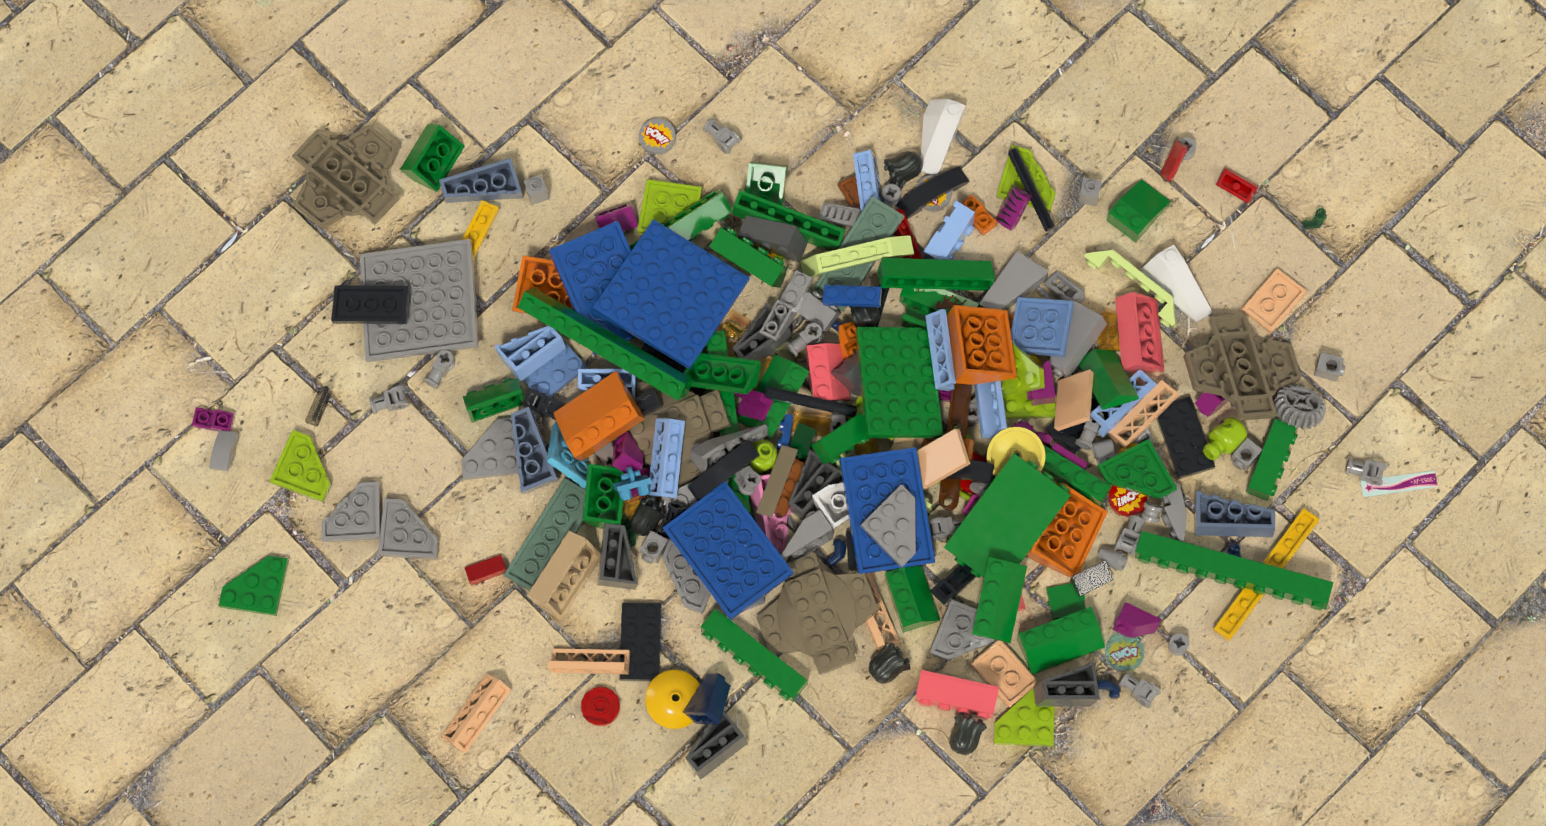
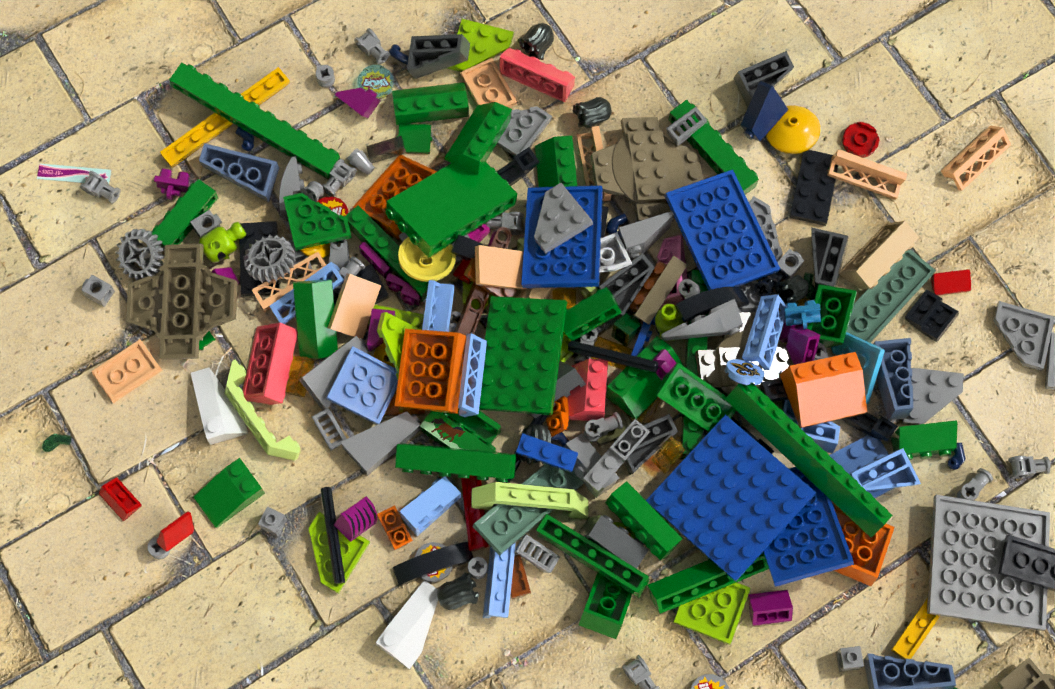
camera: 175 degrees left, 0 degrees up
none -> magenta hips [154,168,190,200]
none -> light grey gear [243,235,296,283]
none -> light grey slope [666,107,707,146]
none -> light blue tile [725,359,765,385]
none -> black slope [905,289,959,342]
none -> dark blue arm [948,442,966,470]

